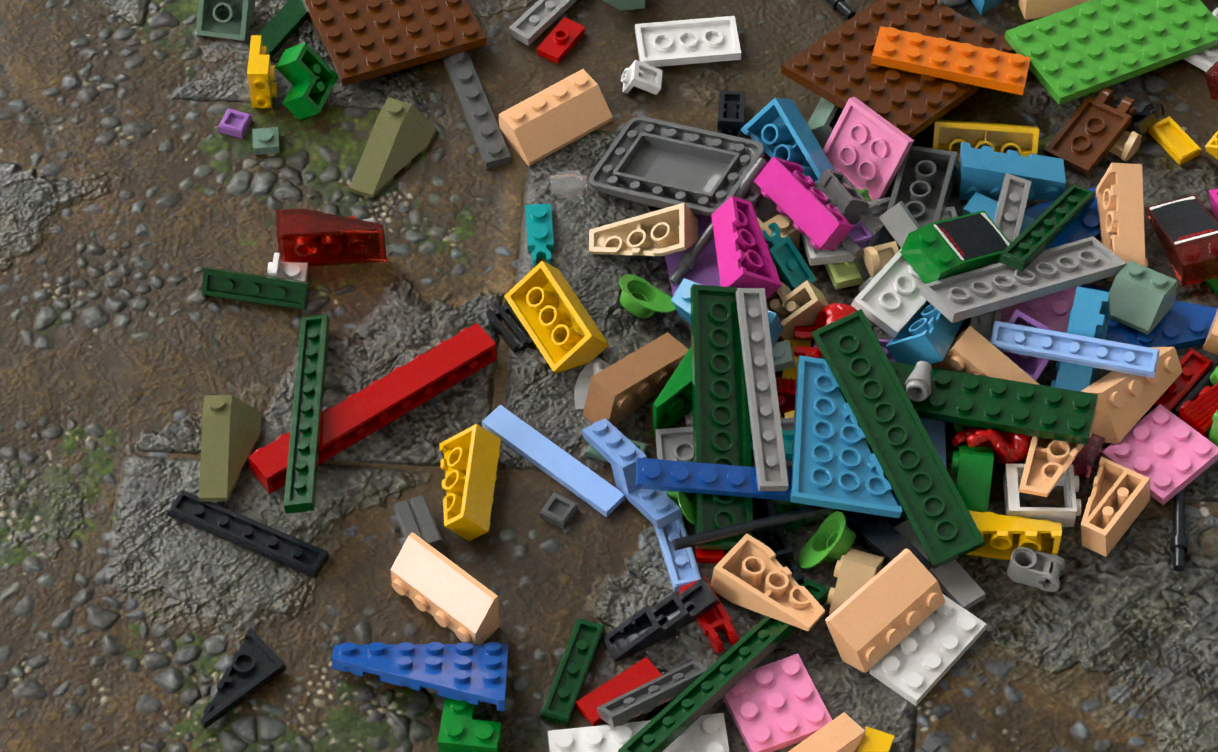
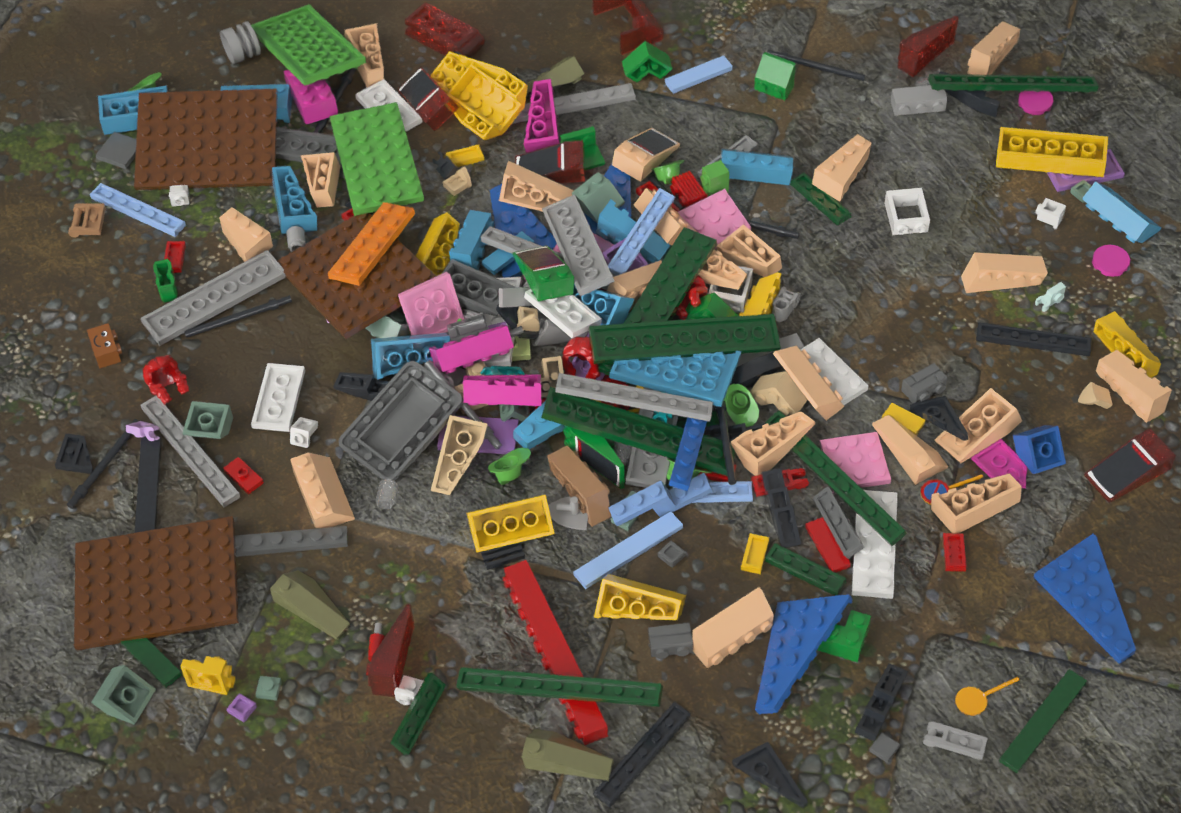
camera: 75 degrees left, 0 degrees up
green brick [275,42,339,120] -> none
teal plate [525,204,554,267] -> none
light grey cone [904,361,932,402] -> none
dark green tile [998,184,1096,272] -> none
reddish brown tile [1045,87,1136,176] -> none
none -> yellow tile [741,533,770,574]

